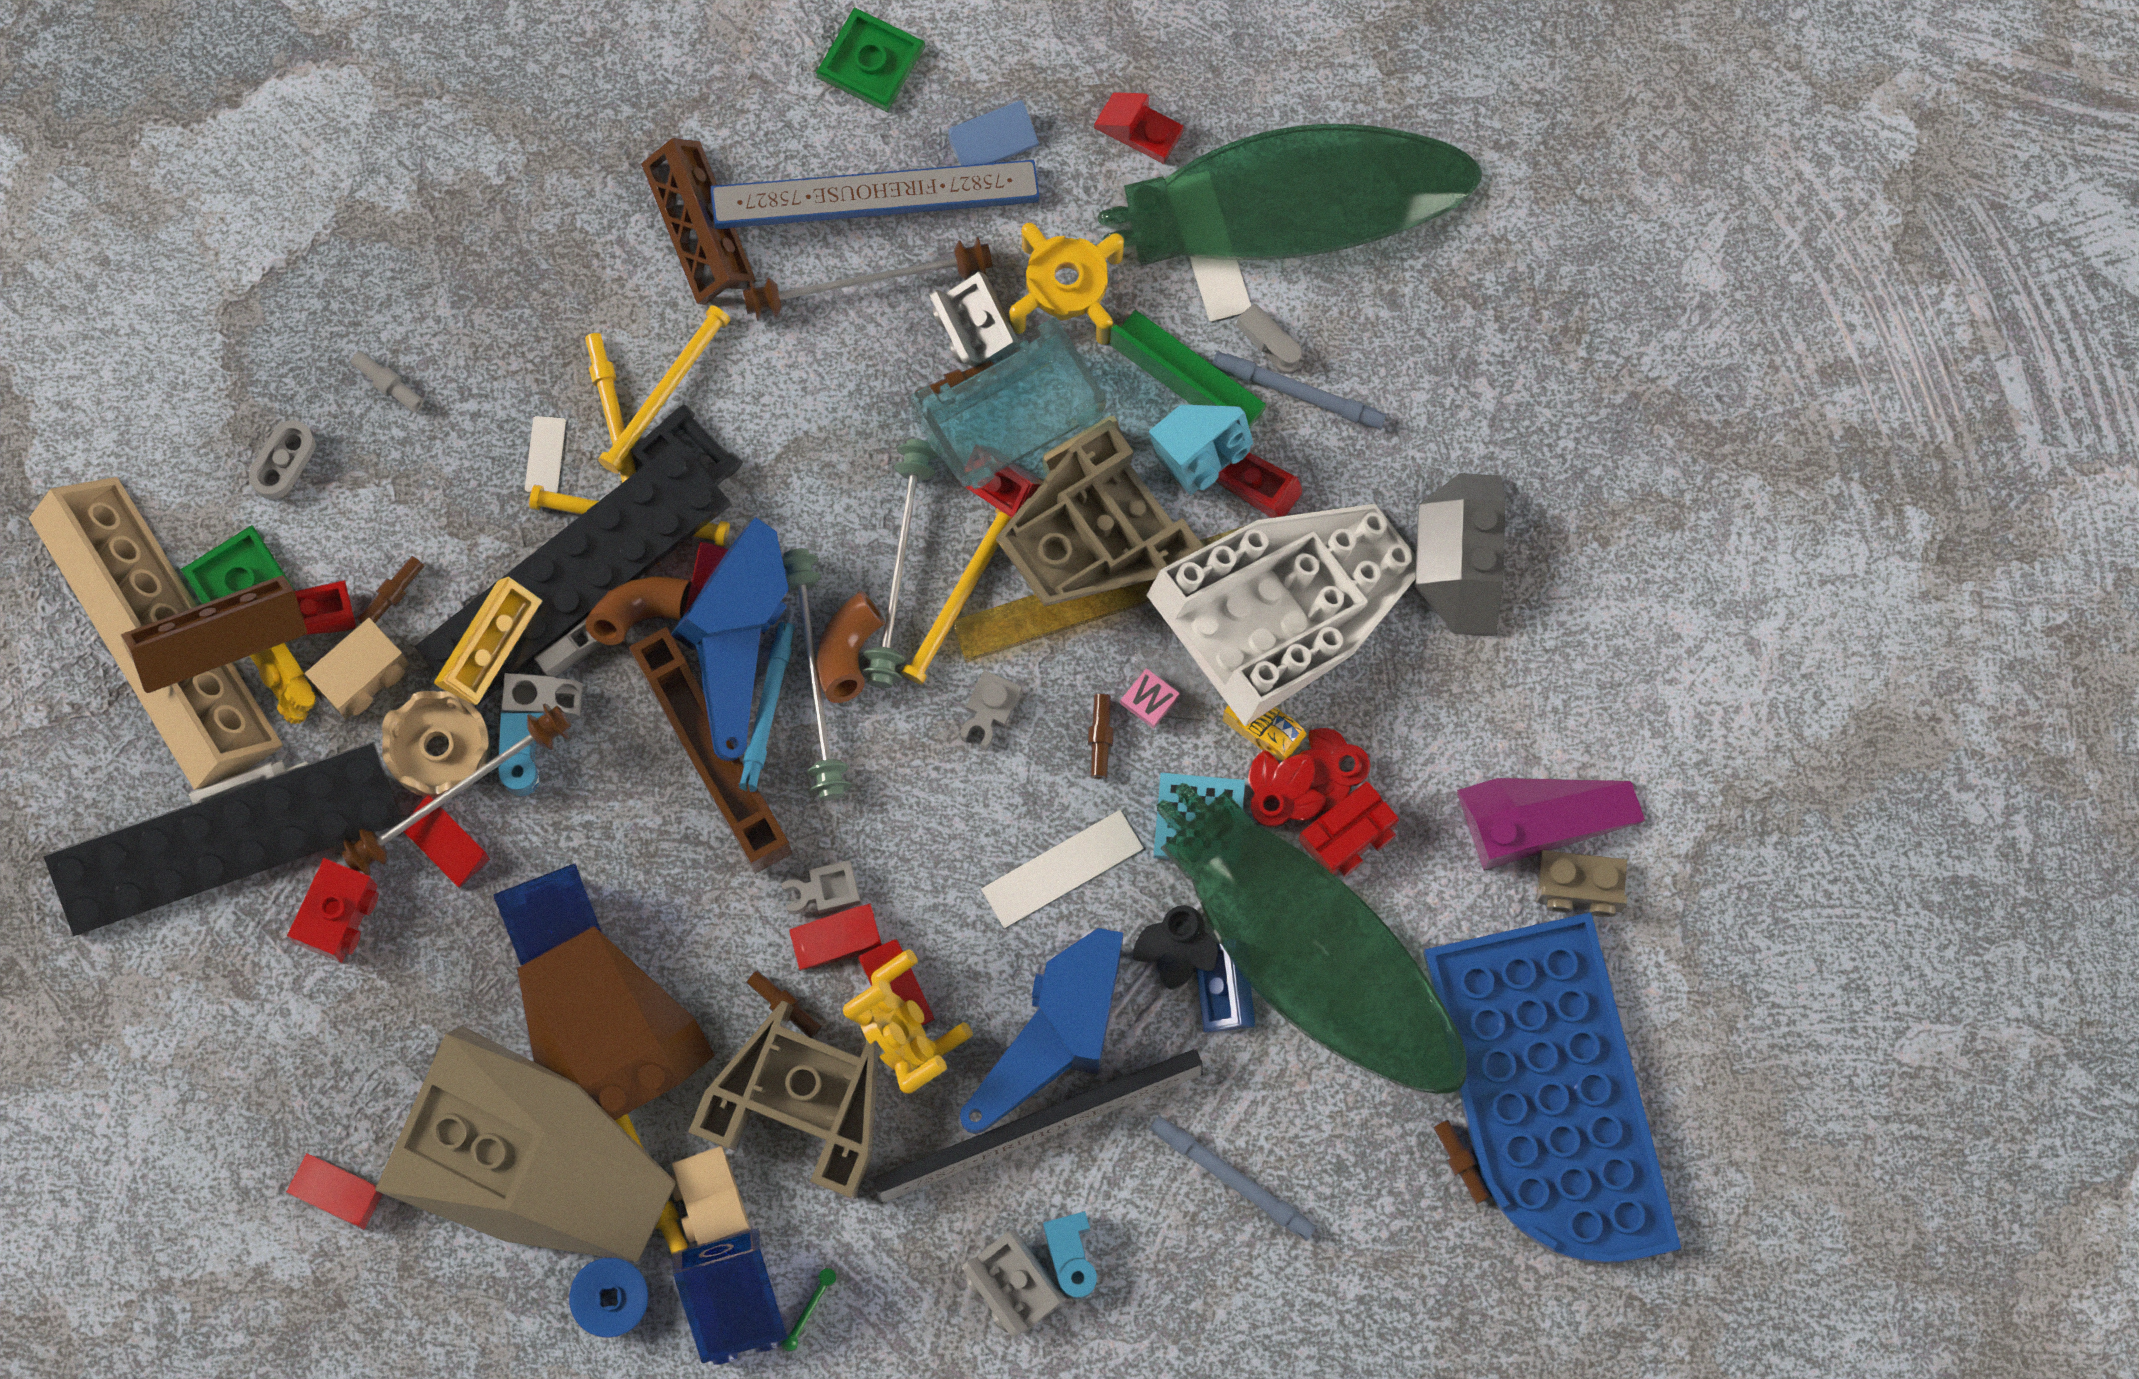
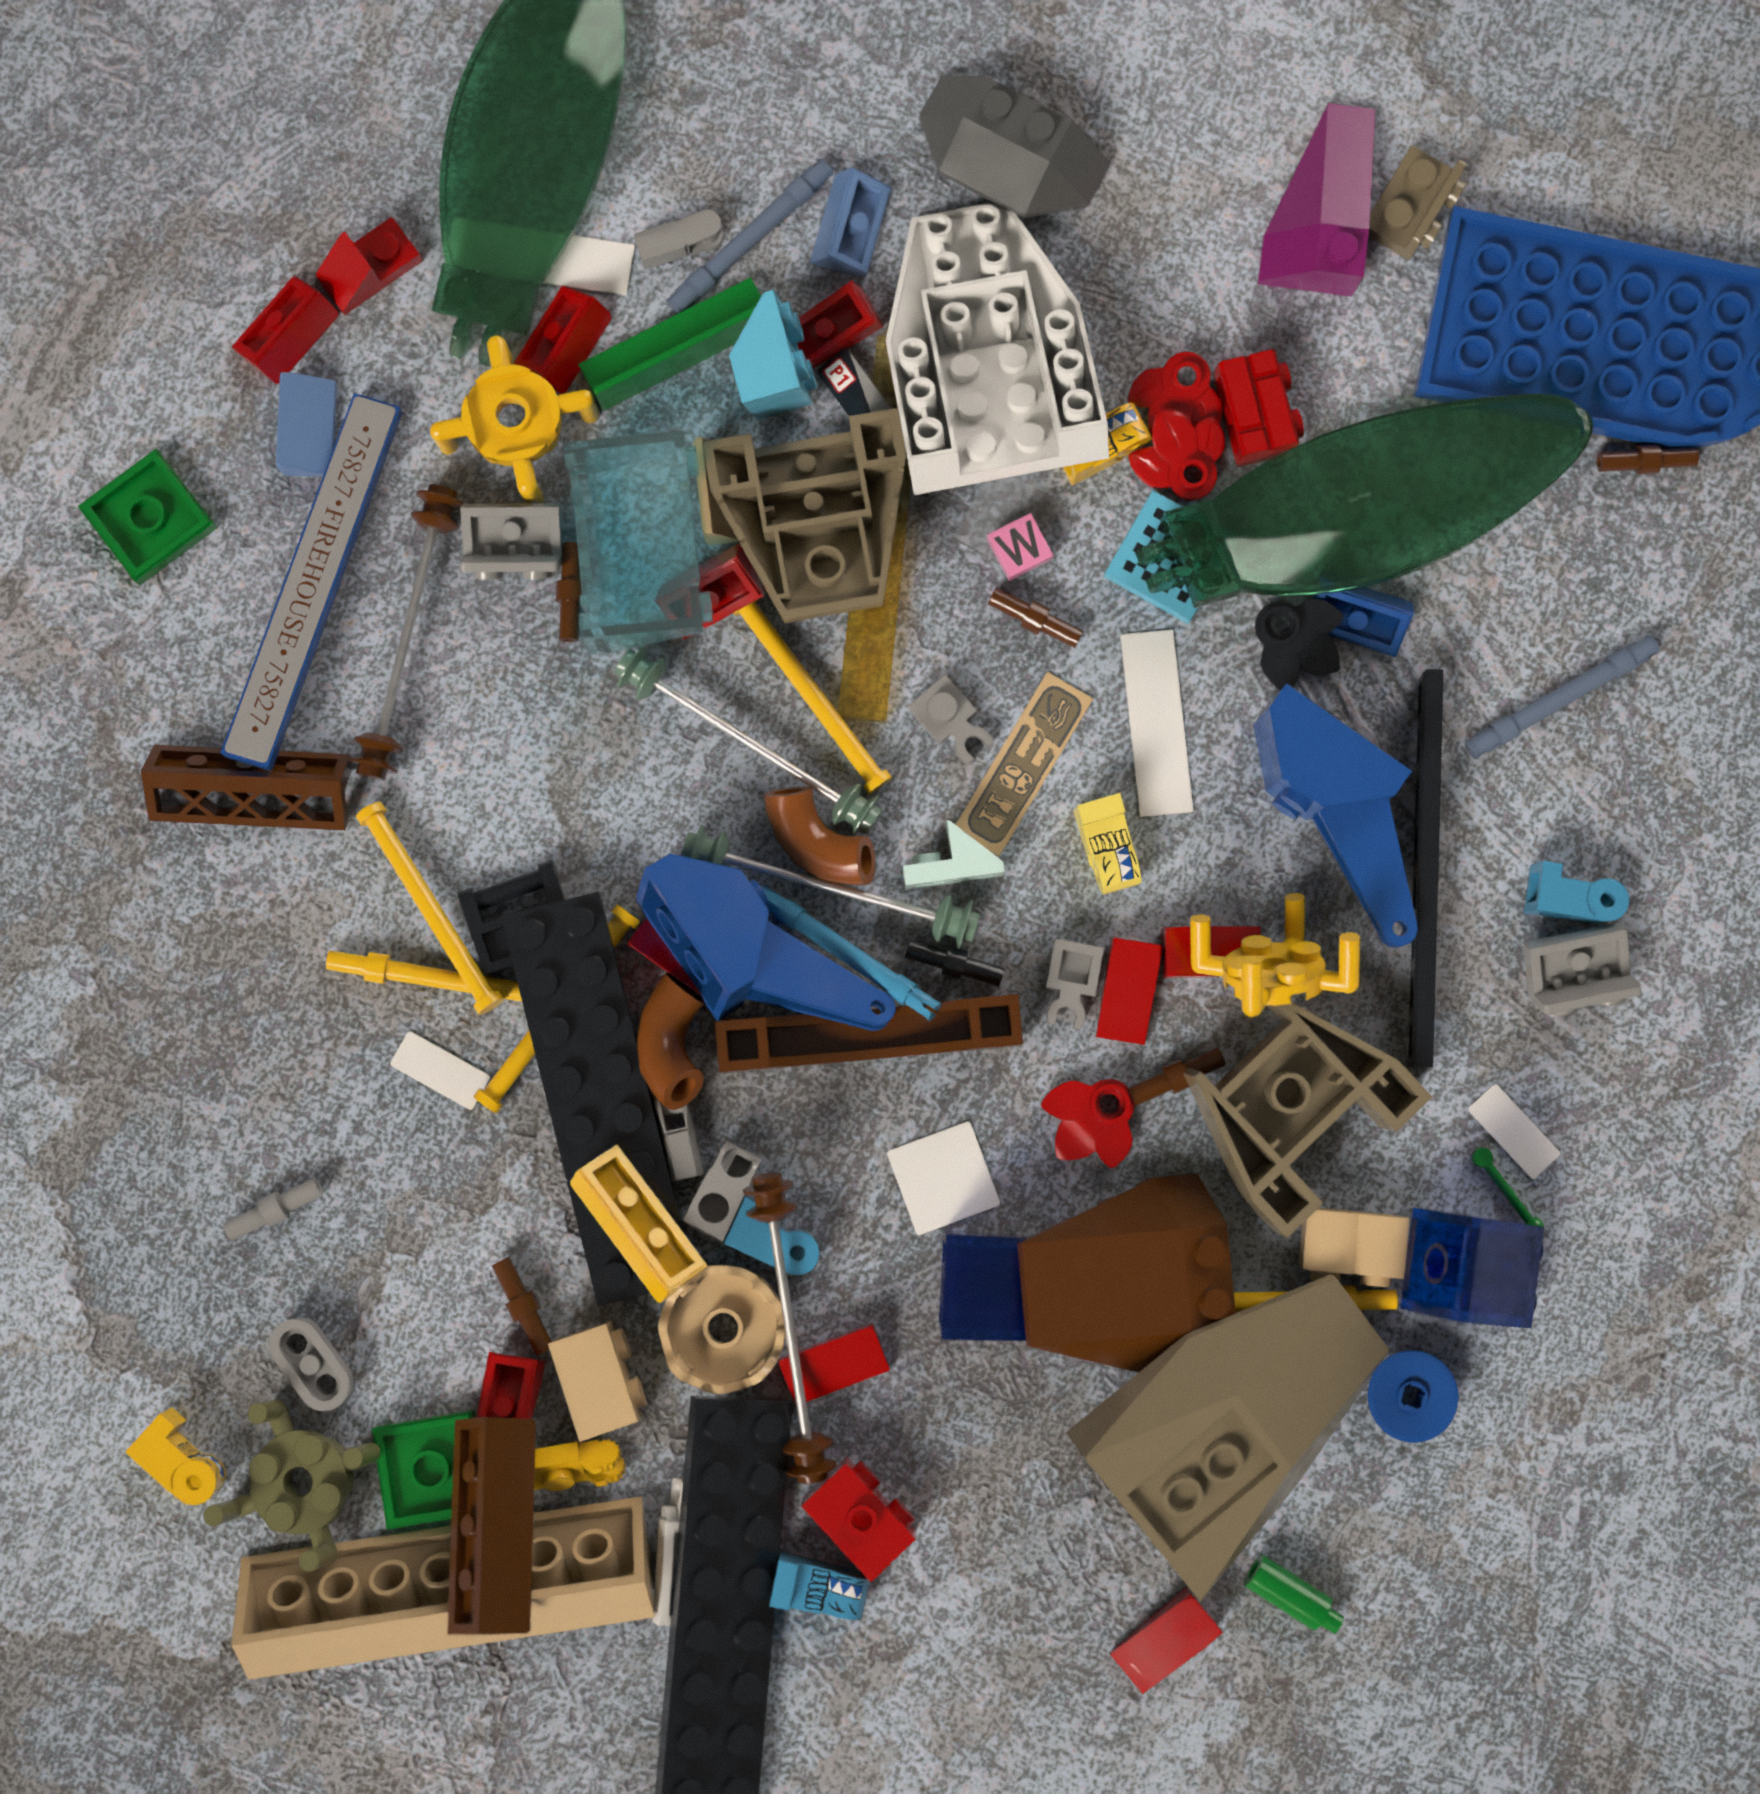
camera: 65 degrees left, 10 degrees up
none -> yellow leg [125,1407,226,1505]
none -> olive plate [203,1399,381,1572]
none -> red slope [231,275,339,384]
none -> red slope [513,285,612,394]
none -> dark azure leg [769,1551,870,1620]
none -> medium blue slope [810,167,892,278]
none -> sticker [817,348,892,416]
none -> white sticker [887,1122,1000,1235]
none -> light aqua slope [902,820,1005,890]
none -> black bar [904,939,1005,987]
none -> sticker [956,672,1093,856]
none -> red plate [1041,1079,1135,1169]
none -> light yellow leg [1073,793,1142,895]
none -> green cylinder [1243,1554,1344,1634]
none -> white sticker [1468,1084,1560,1179]

